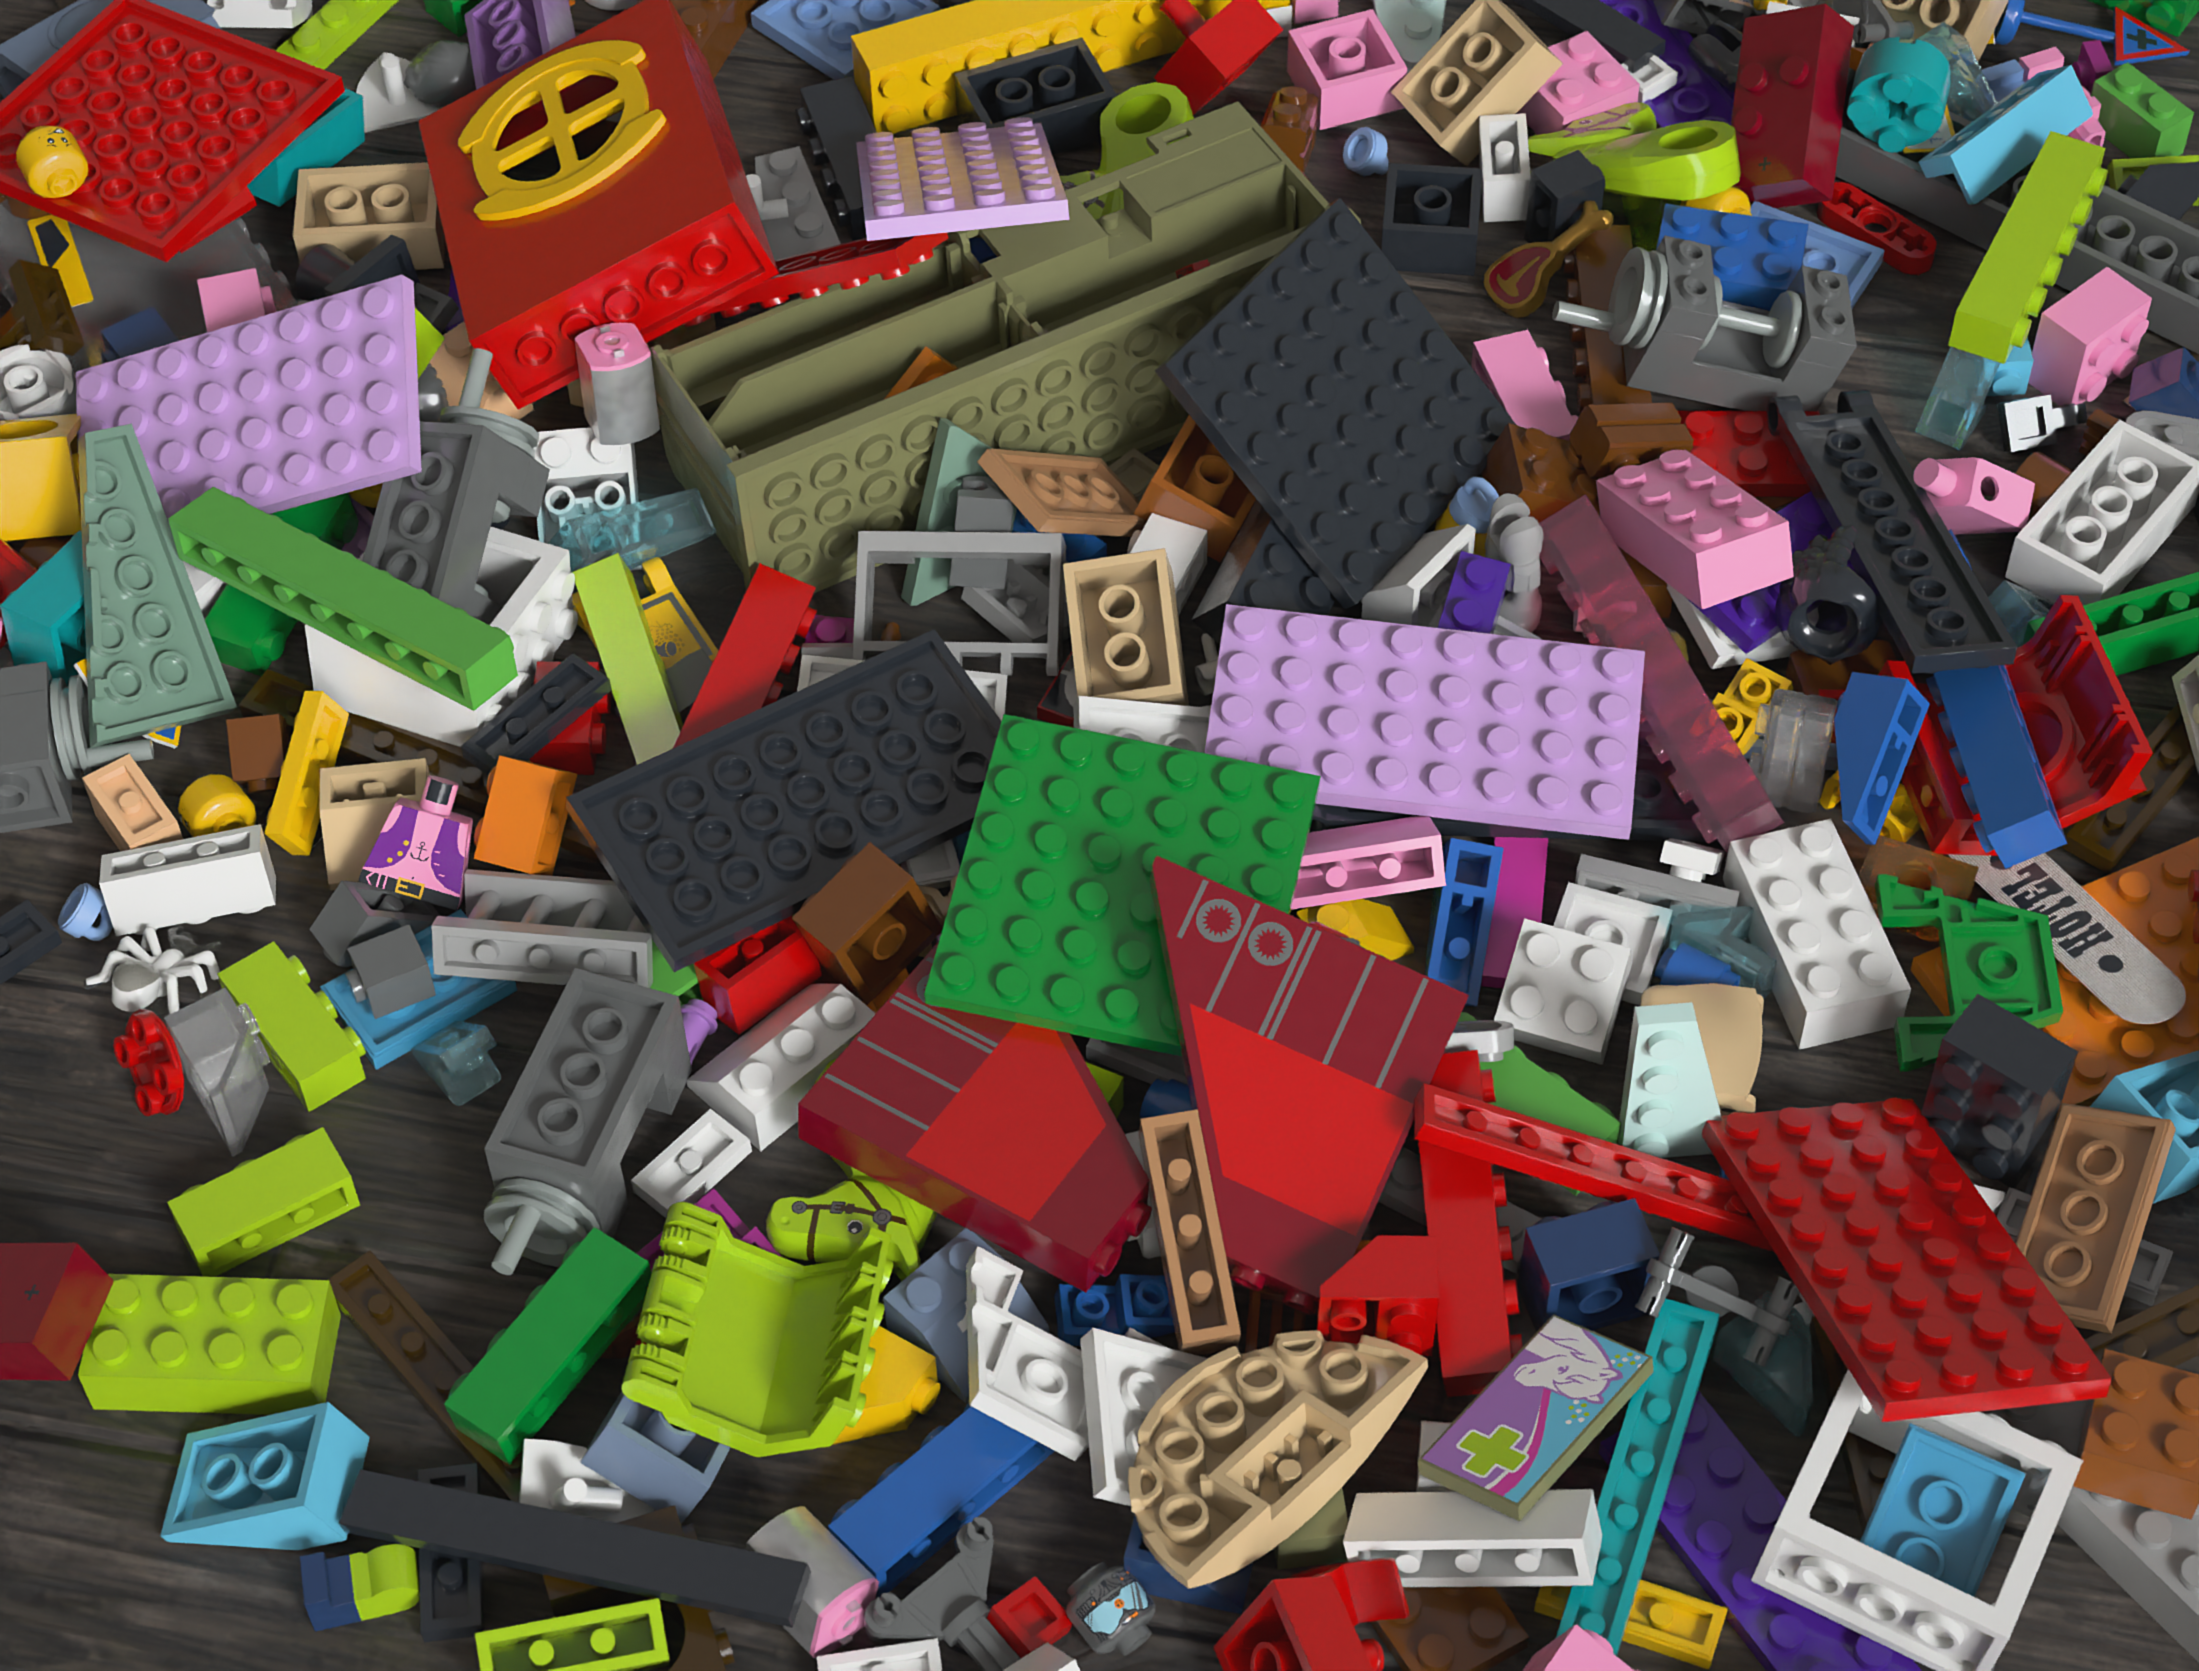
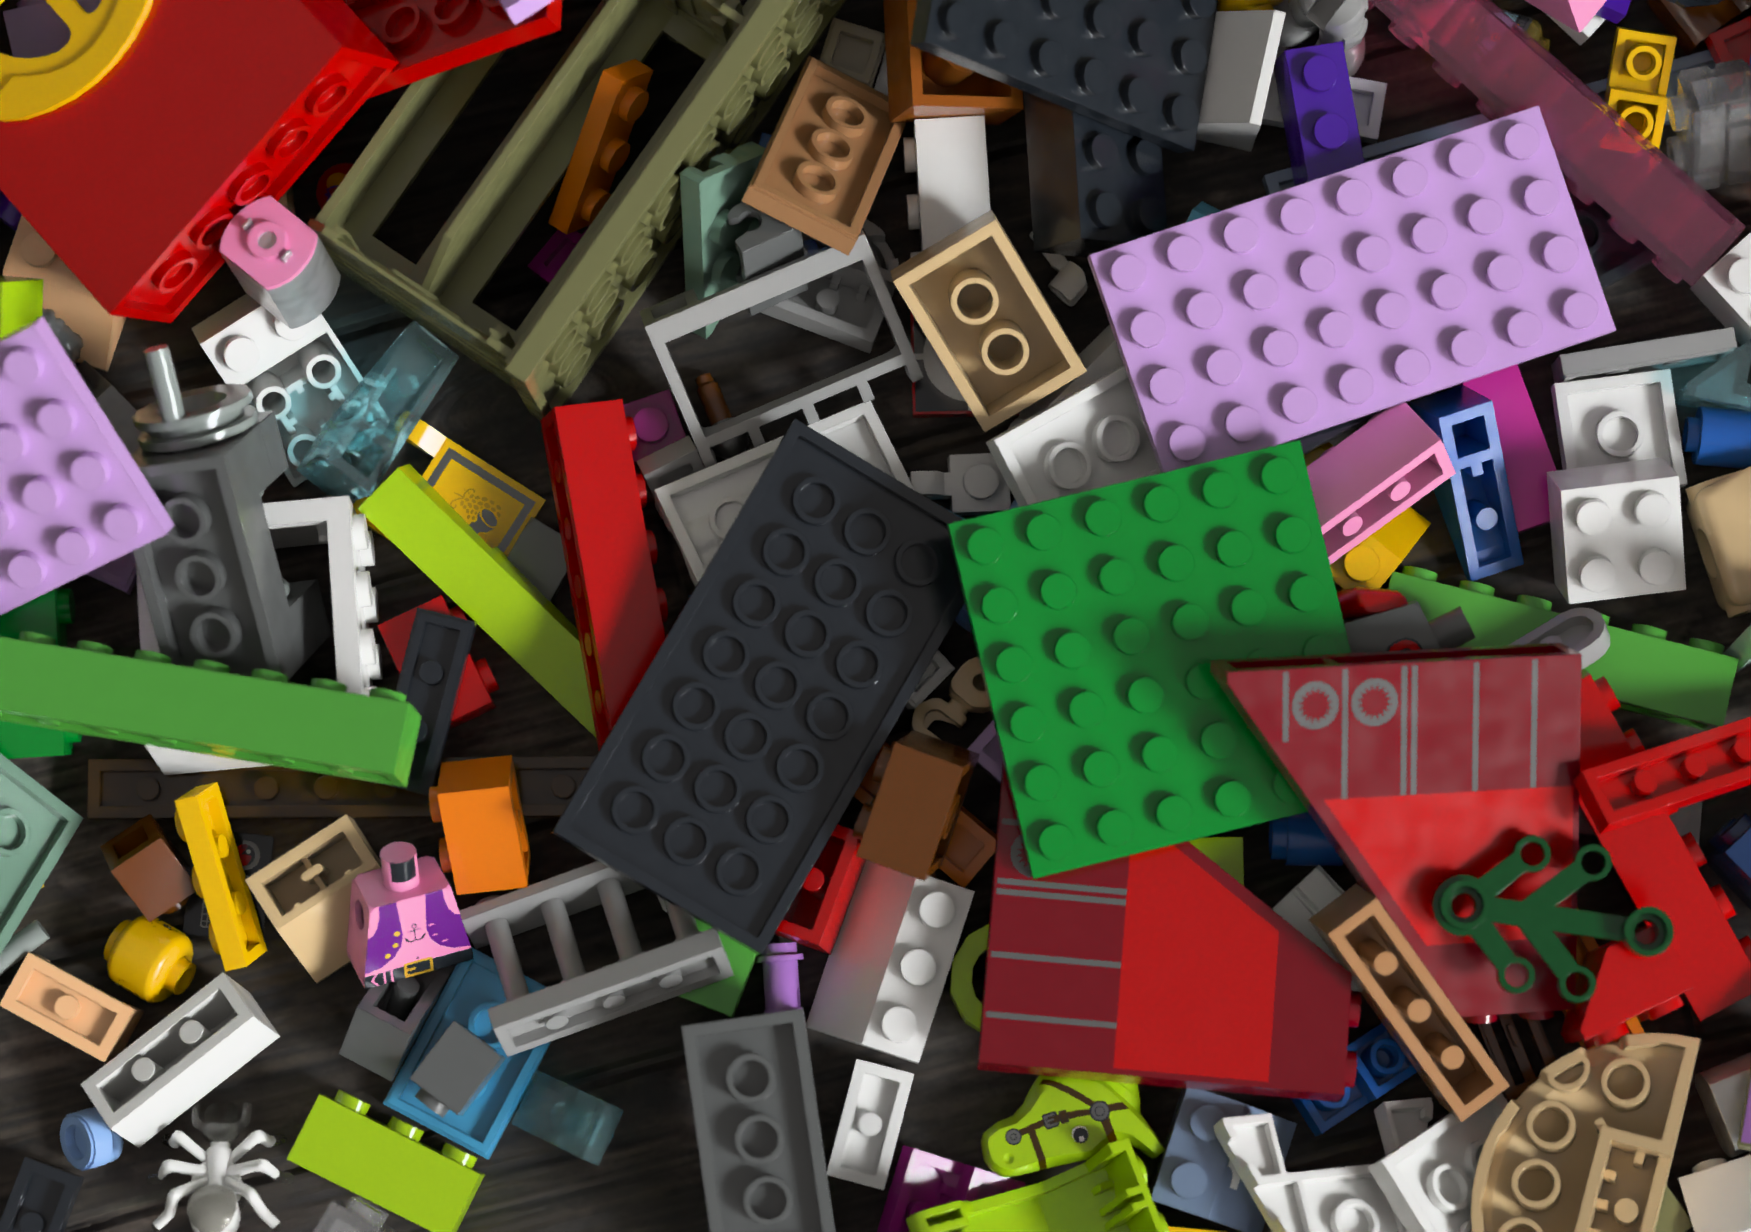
camera: 30 degrees left, 30 degrees up
white plate [1660,838,1725,882] -> none
none -> dark green plant [1432,835,1674,1003]

